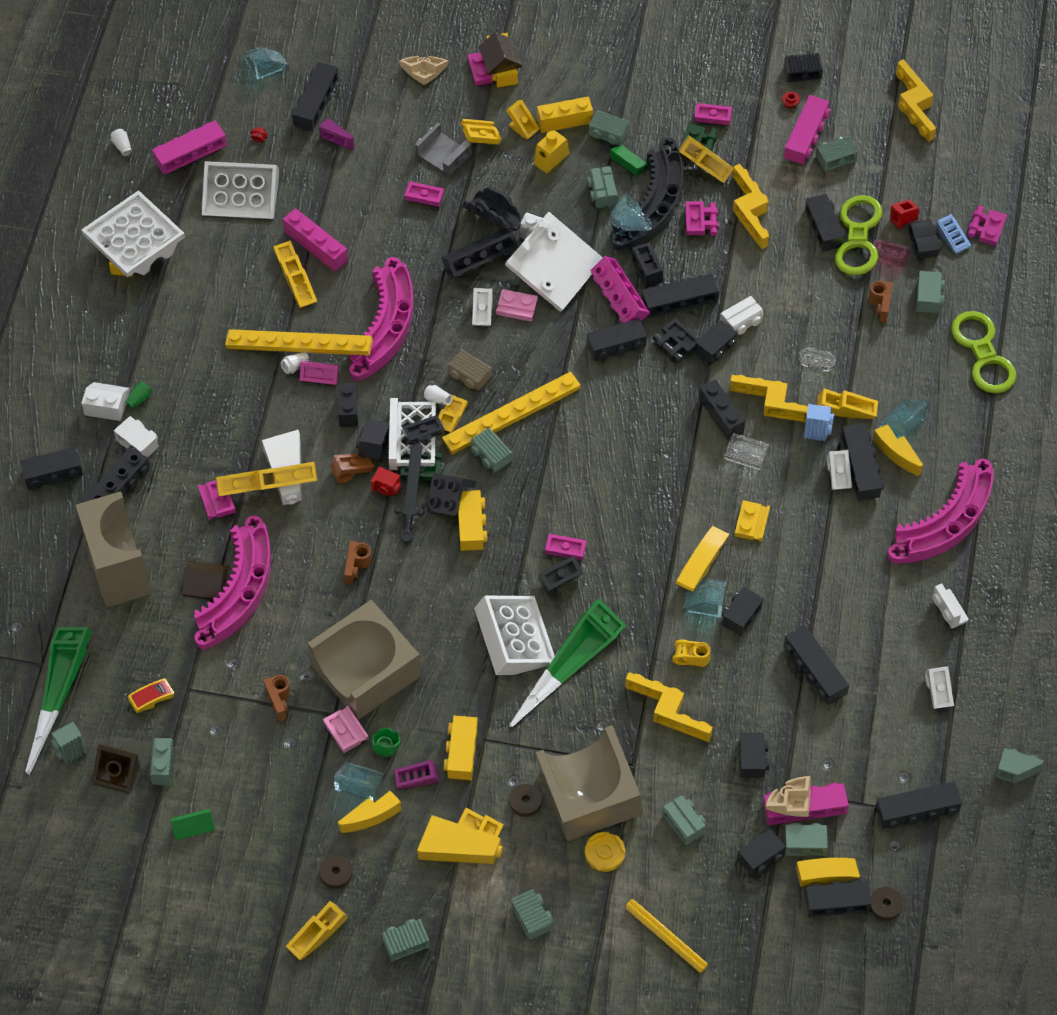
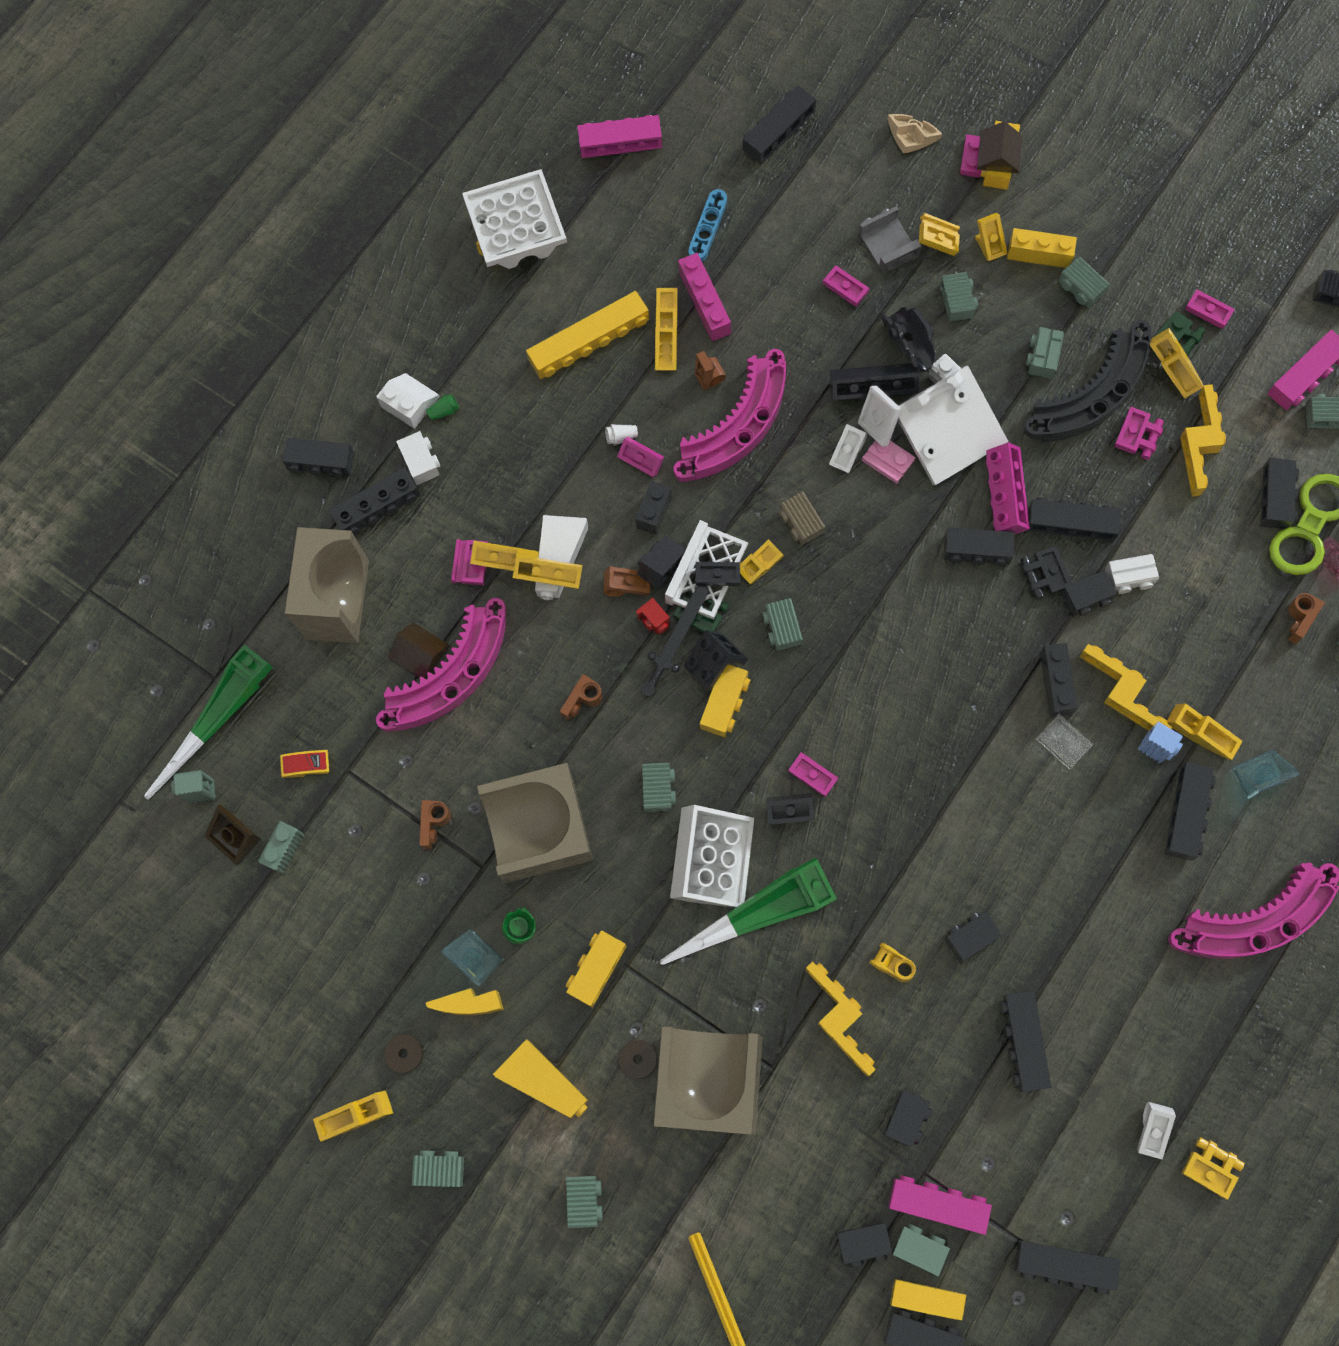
camera: 30 degrees right, 15 degrees up
white cone [110,129,132,156] -> none
green slope [170,809,215,840] -> none
white slope [202,161,279,219] -> none
yellow plate [225,329,373,356] -> none
clear light blue slope [242,47,289,79] -> none
red plate [250,127,268,142] -> none
magenta slope [319,118,355,150] -> none
bright pink plate [323,706,369,753] -> none
magenta slope [394,760,439,789] -> none
white cone [424,385,453,405] -> none
yellow plate [442,372,581,455] -> none
yellow slope [457,808,504,837] -> none
yellow torso [534,130,570,174] -> none
yellow tile [585,832,625,872] -> none
green slope [610,145,648,176] -> none
clear light blue slope [611,192,652,231] -> none
black brick [632,242,663,288] -> none
sand green brick [662,795,707,846] -> none
yellow slope [676,526,729,592] -> none
clear light blue slope [683,579,727,617] -> none
yellow plate [735,500,770,542] -> none
tan brick [766,776,811,817] -> none
red plate [782,92,800,109] -> none
clear plate [799,347,836,371] -> none
white plate [827,450,852,490] -> none
yellow slope [873,424,923,476] -> none
white bracket [932,584,968,629] -> none
sand green slope [996,748,1044,783] -> none
none -> yellow brick [526,291,649,379]
none -> sand green brick [642,763,676,812]
none -> dark azure beam [688,189,727,262]
none -> dark orange plate [694,351,726,391]
none -> white tile [858,386,901,447]
none -> sand green brick [940,272,978,322]
none -> yellow plate [1181,1137,1245,1200]

